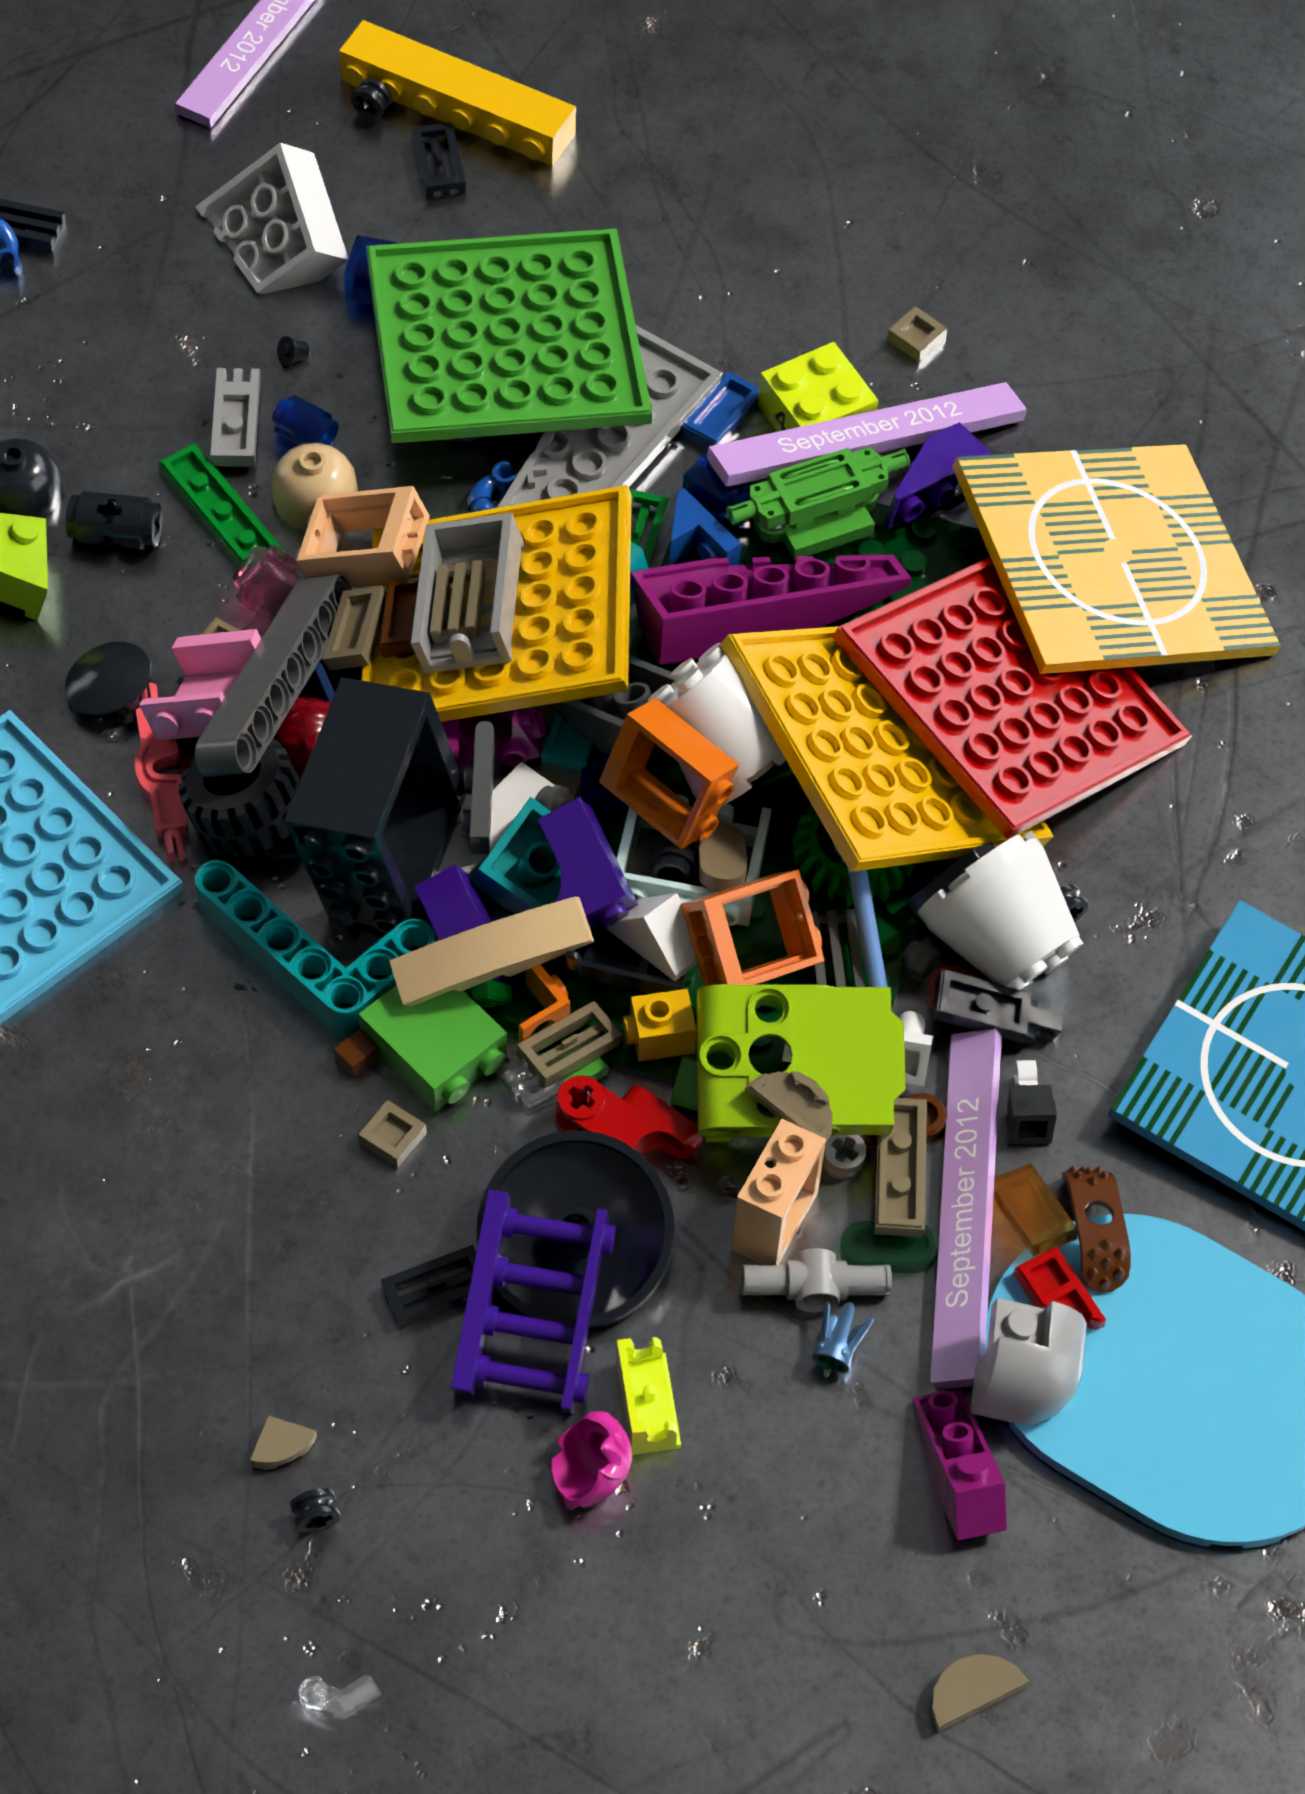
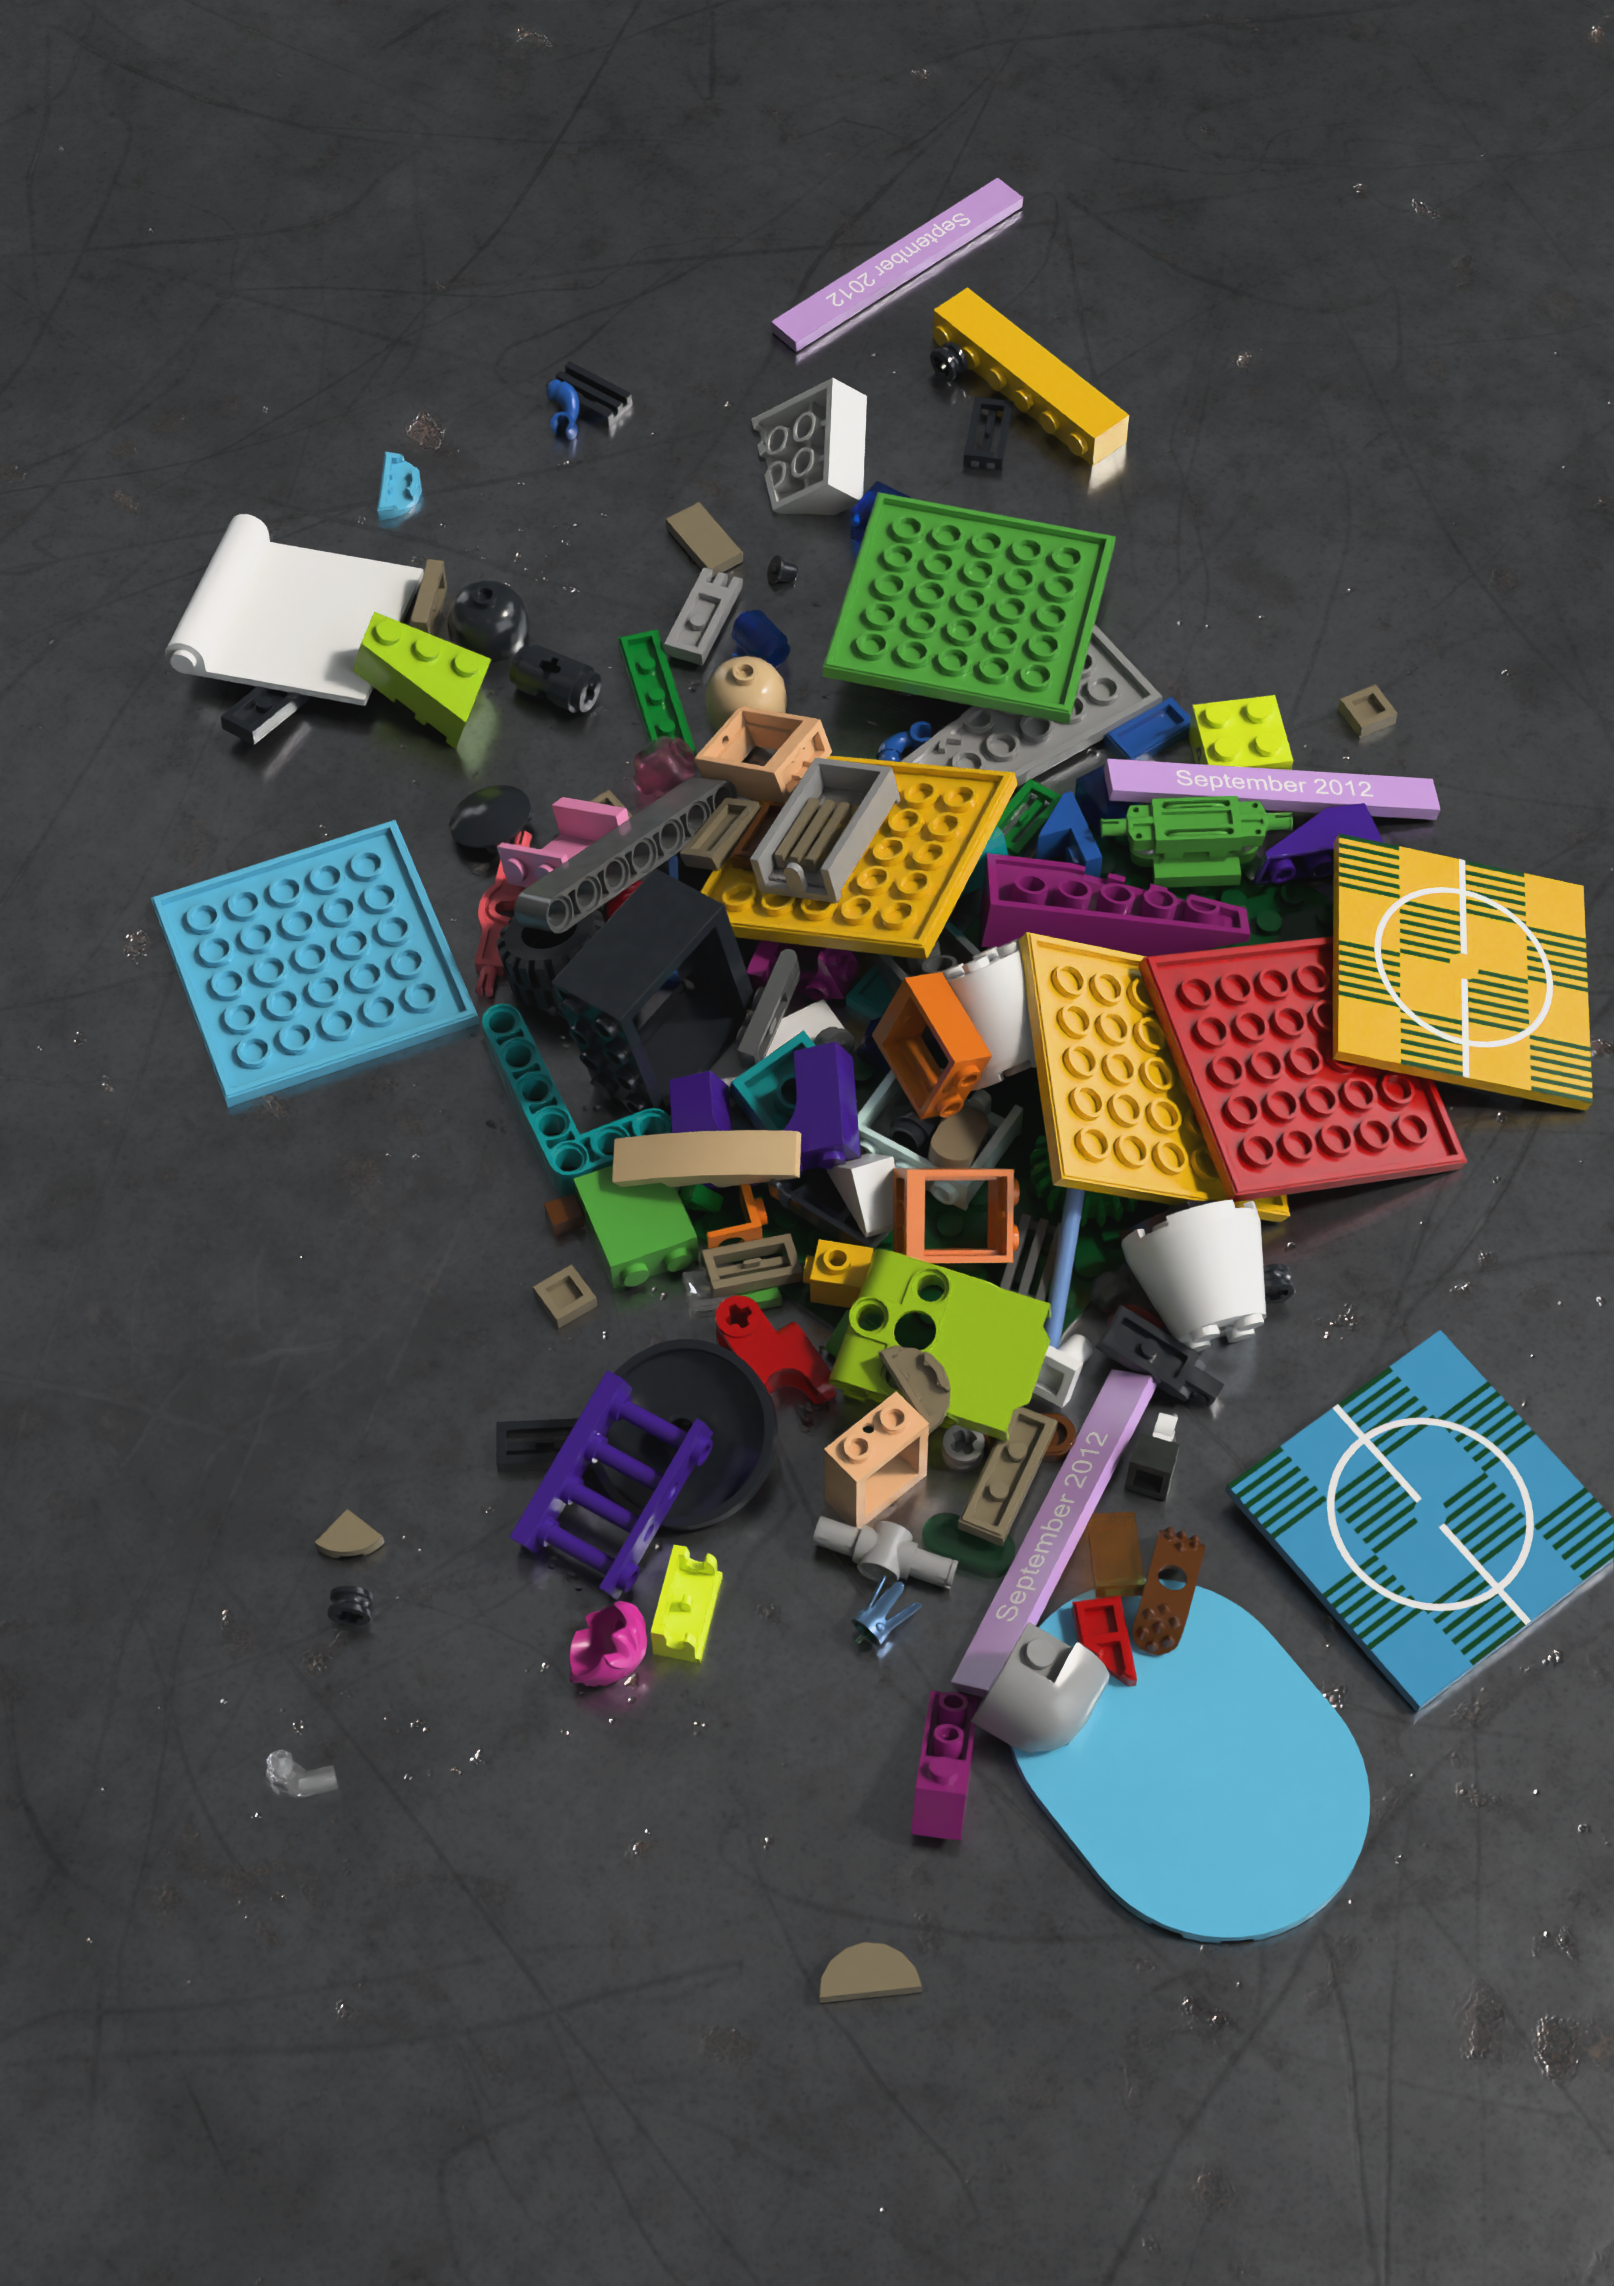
camera: 25 degrees right, 0 degrees up
none -> dark tan tile [666,502,743,577]

